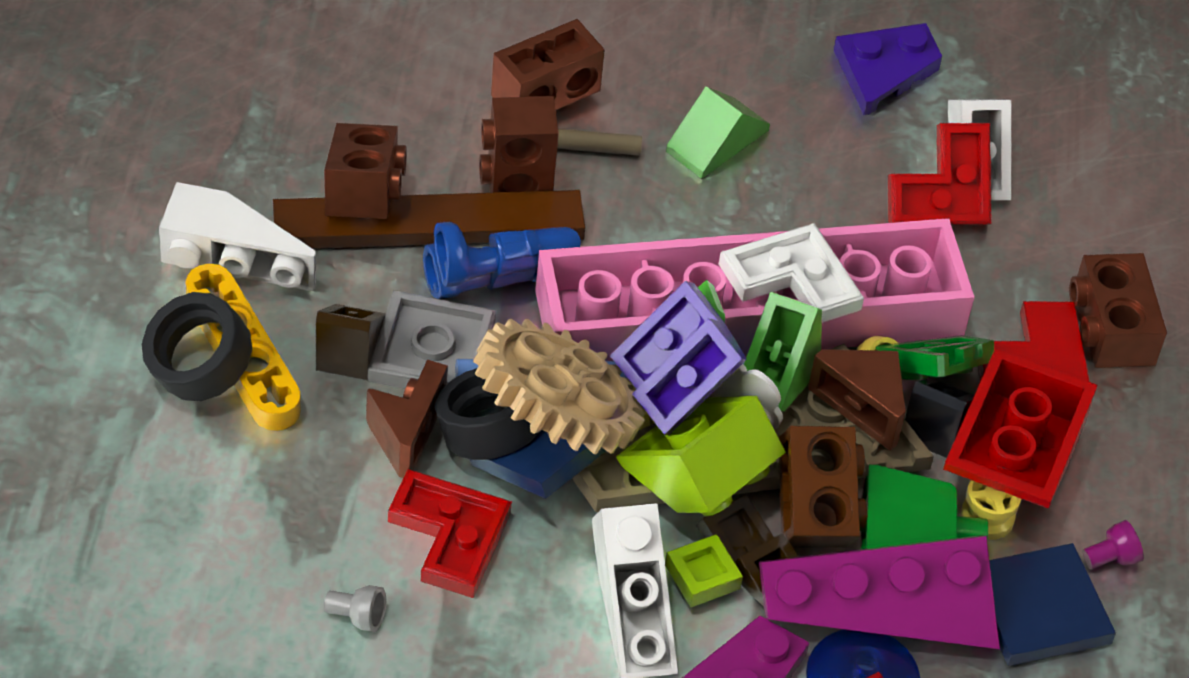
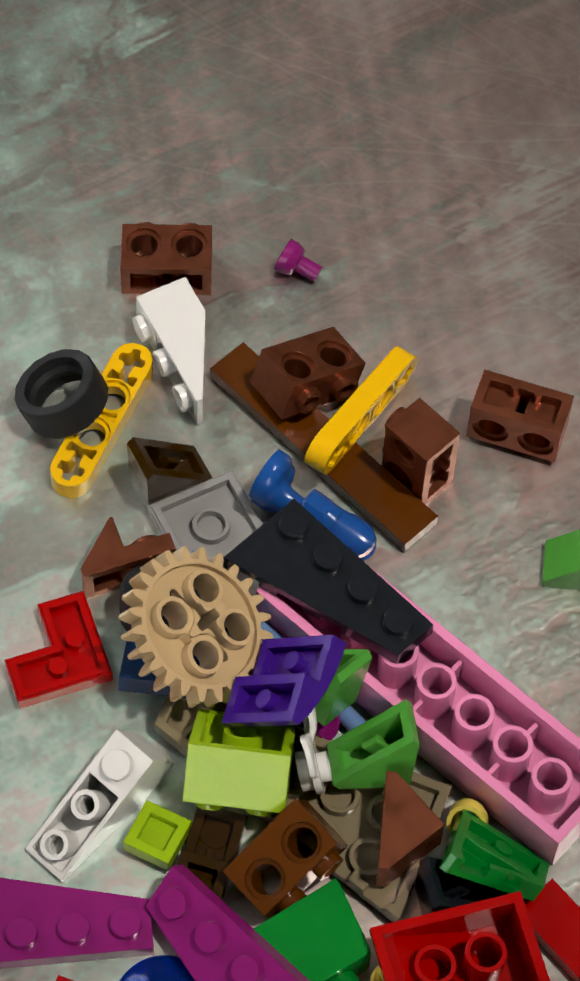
camera: 55 degrees right, 10 degrees up
dark tan bar [557,129,642,156] -> none
white tile [719,223,864,323] -> none
none -> copper brick [120,222,212,295]
none -> black wing [223,499,433,664]
none -> magenta piece [274,238,323,282]
none -> yellow beam [304,346,418,475]

